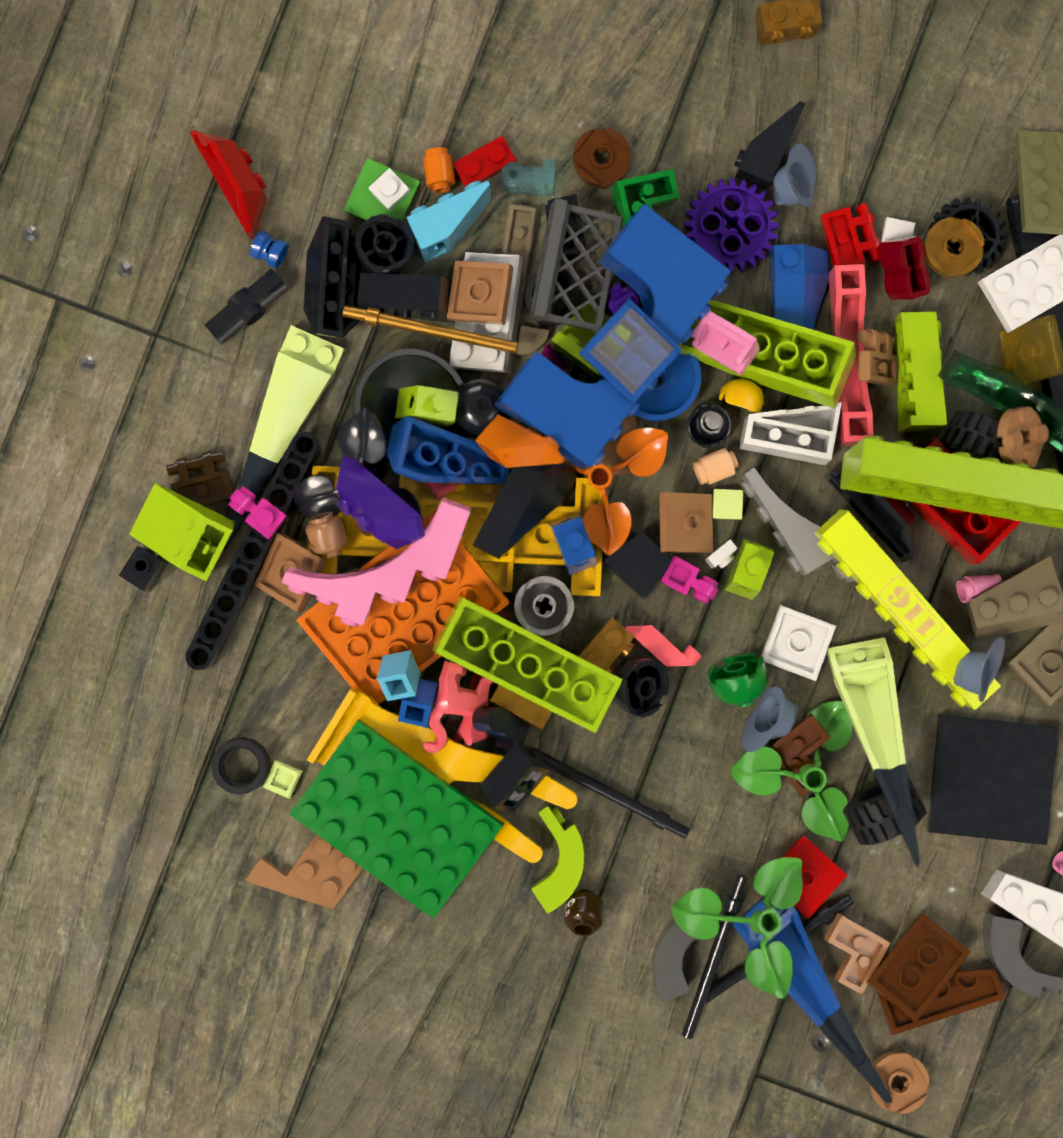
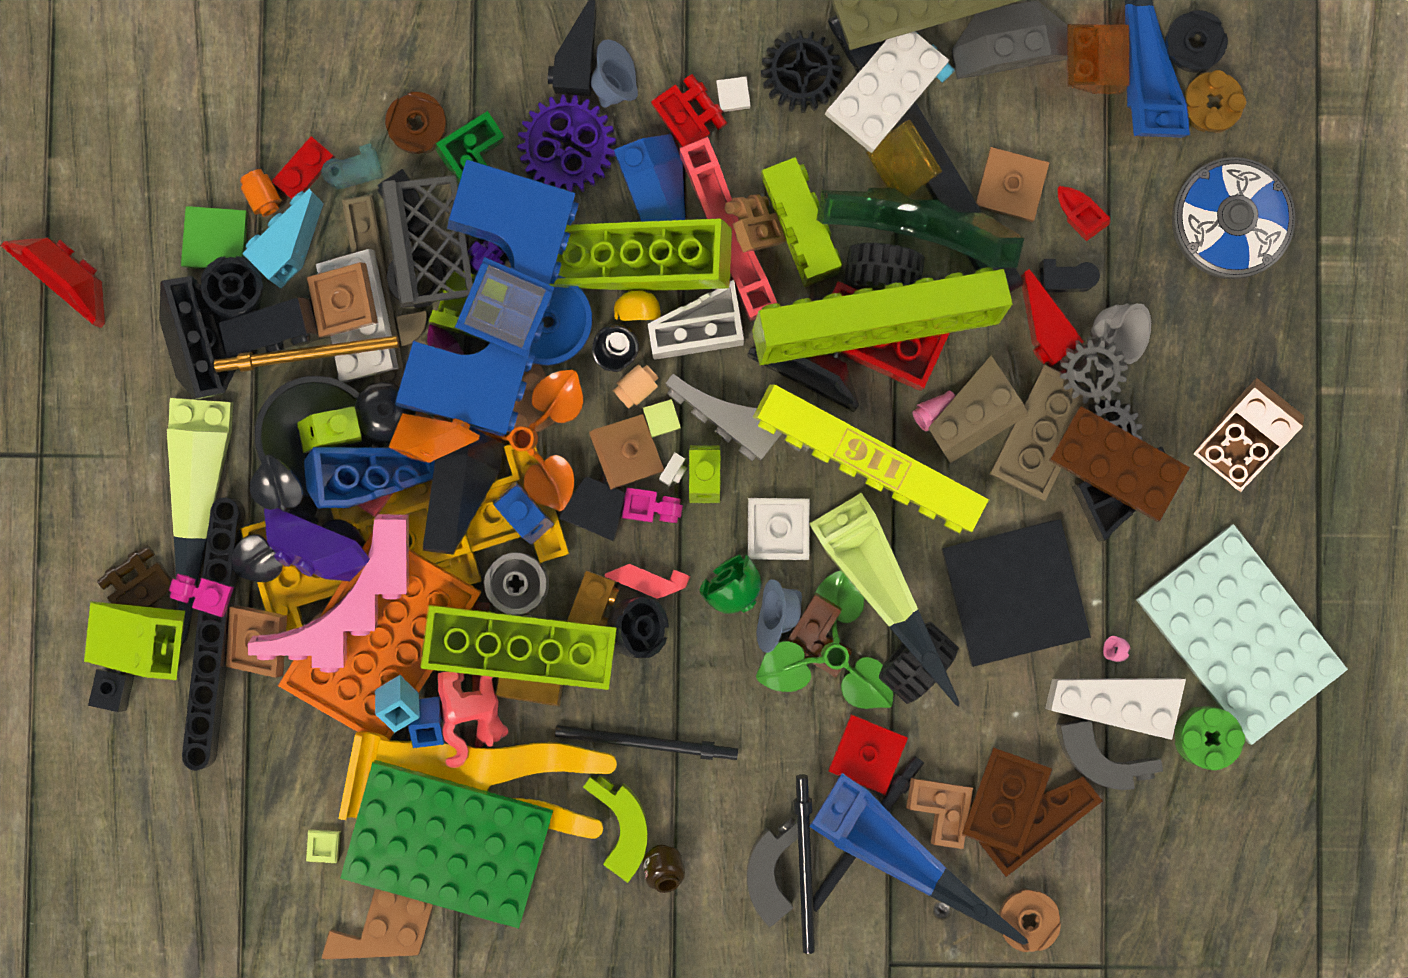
camera: 20 degrees left, 0 degrees up
black piece [204,269,288,345] -> none
black tyre [211,737,271,795] -> none
blue wheel [249,230,289,269] -> none
medium nougat head [305,512,348,558] -> none
white plate [368,168,410,212] -> none
black leg [472,706,530,752] -> none
black hinge [480,743,551,813] -> none
bright green plant [672,857,803,999] -> none
bright pink hinge [691,310,760,376] -> none
dark red brick [879,236,930,300] -> none
pearl gold plate [923,217,984,279] -> none
sand blue piece [953,637,1005,702] -> none
medium nougat plate [997,407,1049,467] -> none

